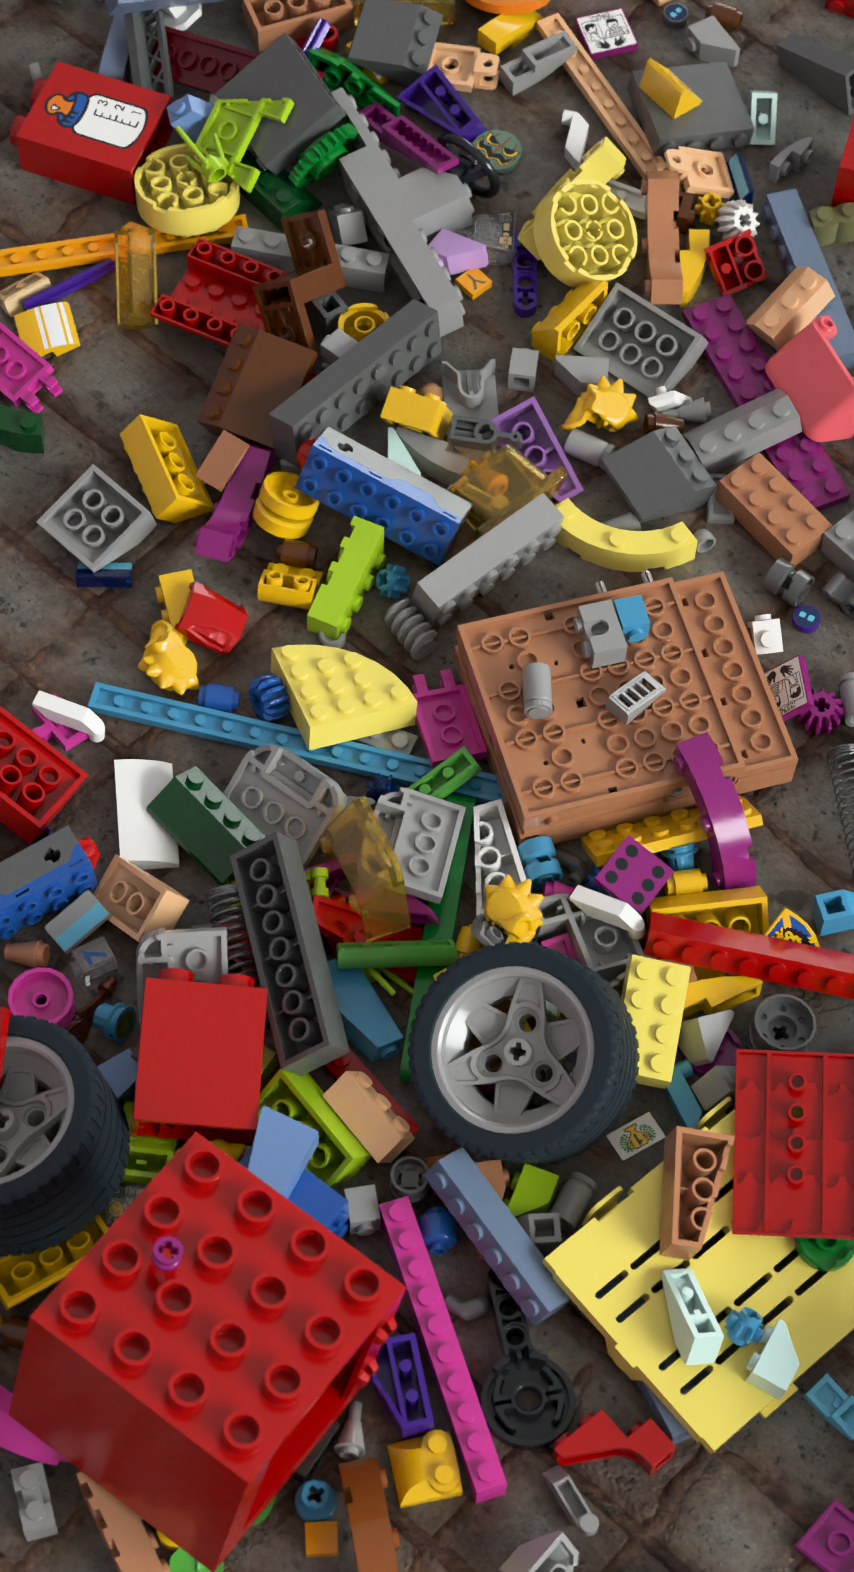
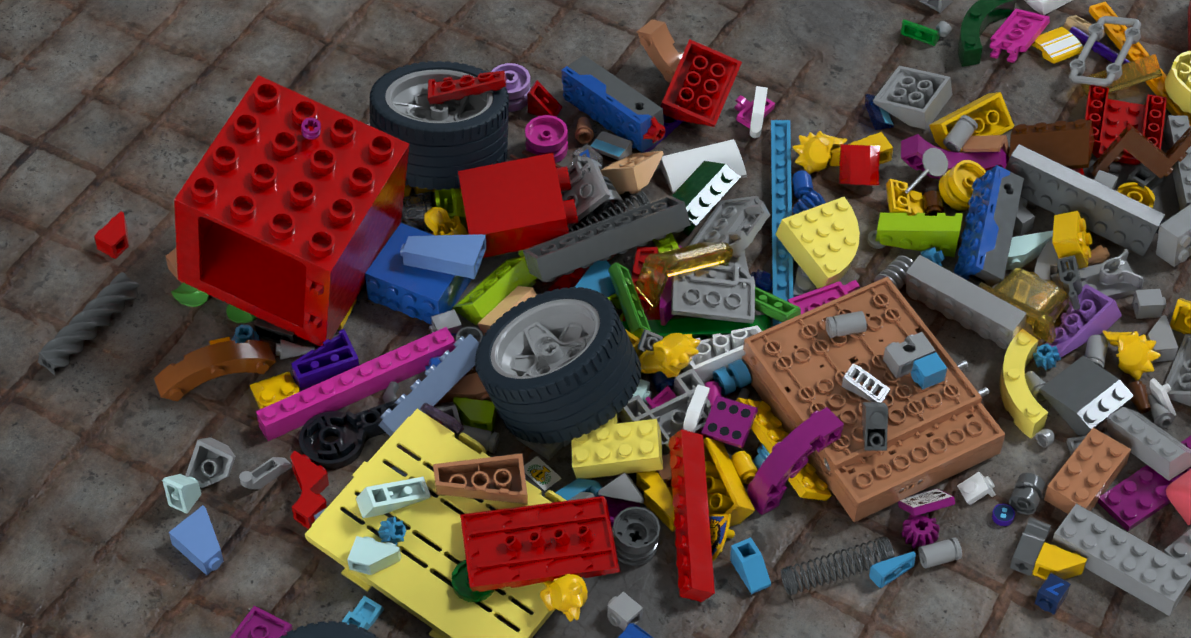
camera: 80 degrees right, 10 degrees down
none -> clear purple tile [420,403,464,434]
none -> dark grey slope [862,402,888,451]
none -> light grey piece [905,148,948,194]
none -> light grey piece [943,115,978,152]
none -> dark azure gear [1033,343,1061,370]
none -> light grey bar [1069,16,1141,86]

